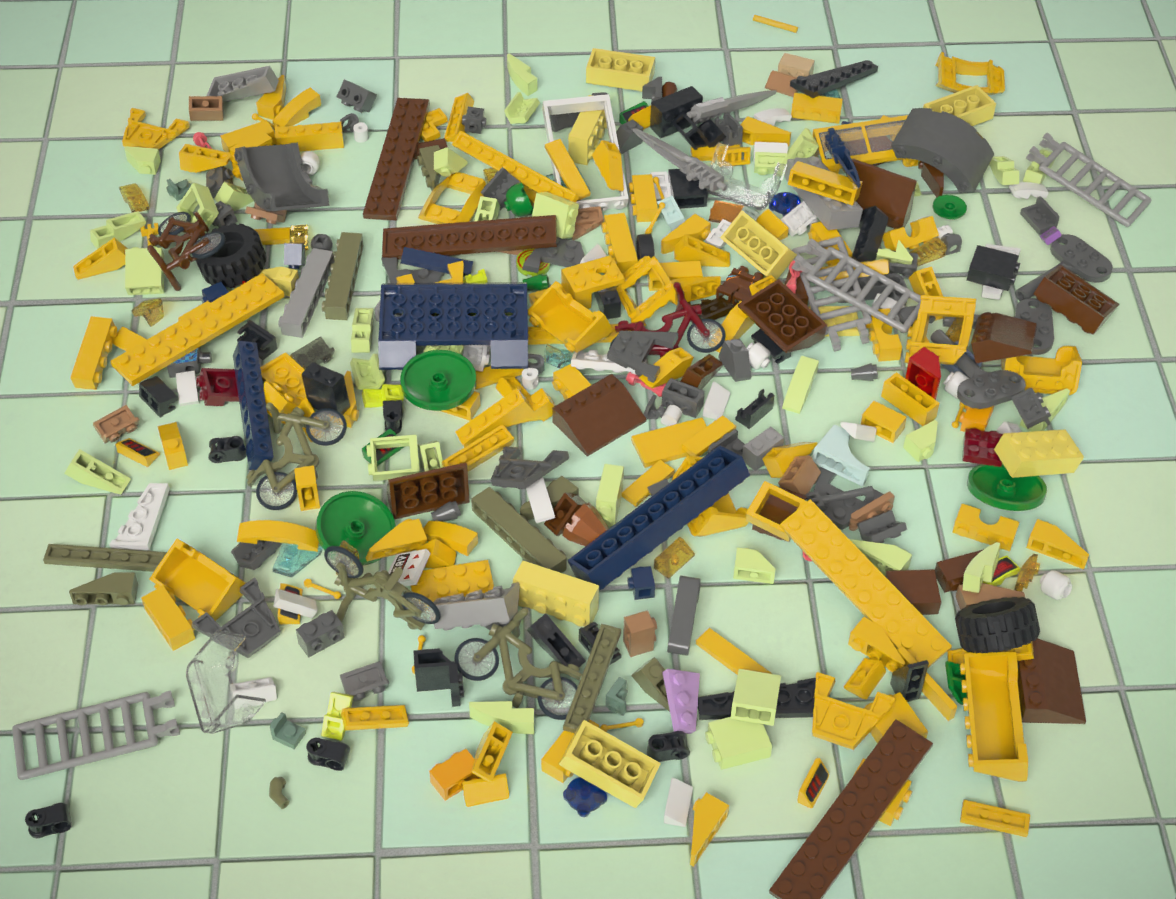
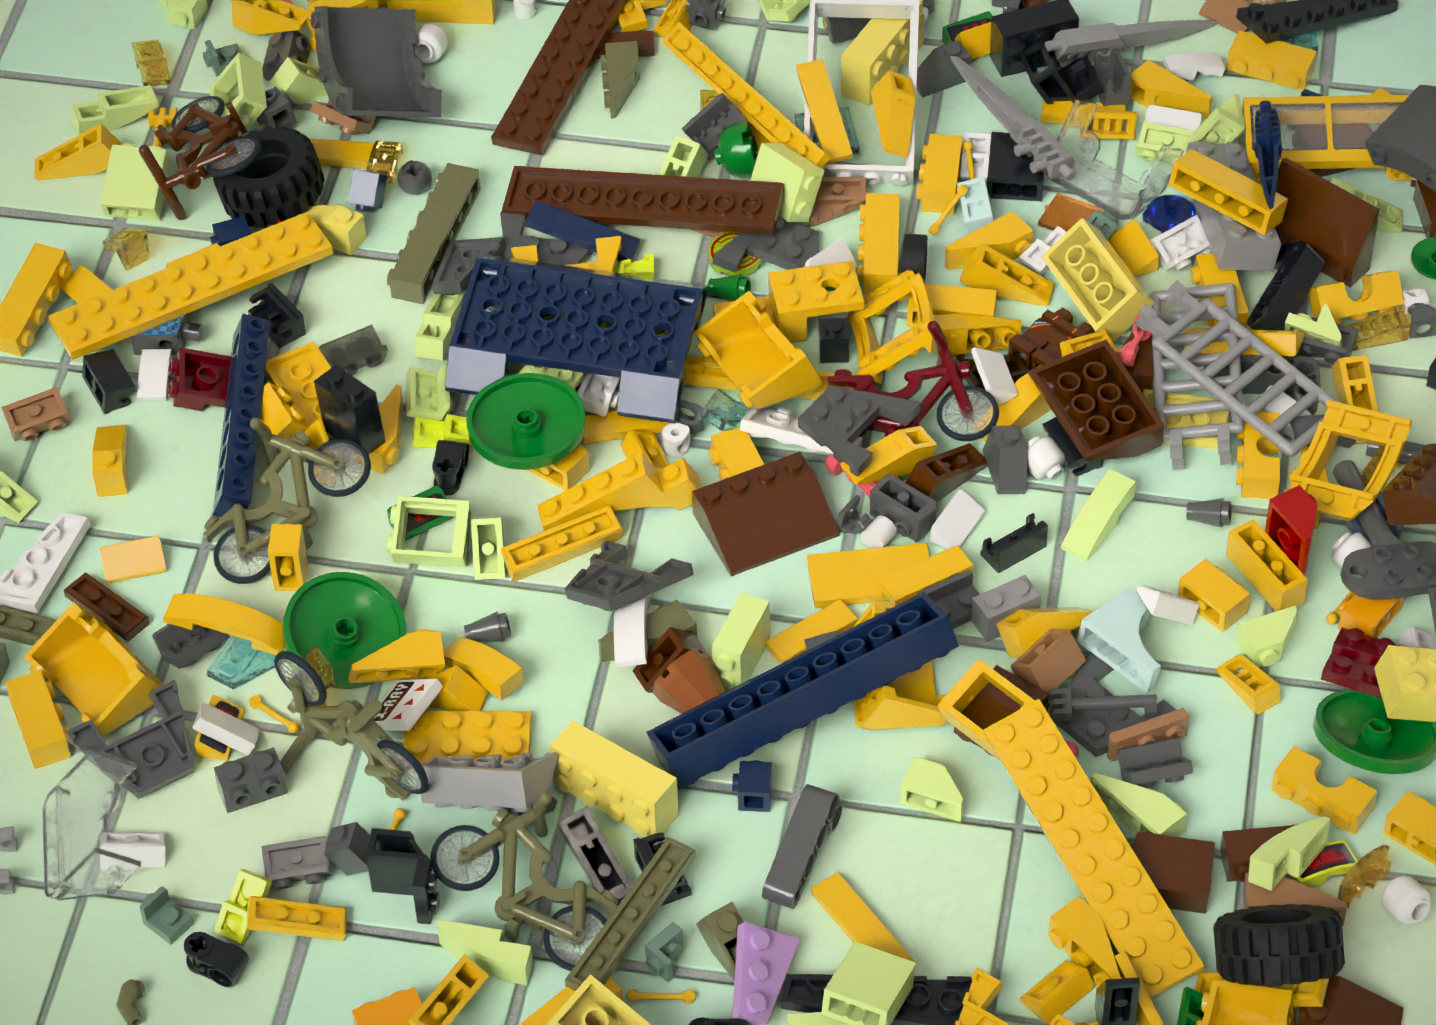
camera: 15 degrees right, 0 degrees up
yellow slope [115,438,160,467] -> none
black piece [208,436,247,463] -> none
light grey brick [278,248,334,338] -> none
reddish brown slope [387,462,470,520] -> none
yellow wedge [418,172,486,224] -> none
yellowish green slope [434,147,467,177] -> none
olive brick [471,486,567,573] -> none
medium nougat brick [623,610,657,657] -> none
clear yellow slope [654,537,695,579] -> none
none -> reddish brown tile [63,572,150,642]
none -> yellow slope [100,536,167,584]
none -> dark grey brick [324,822,370,876]
none -> dark grey wing [432,237,506,295]
none -> white slope [971,347,1018,405]
none -> yellow slope [1216,654,1281,715]

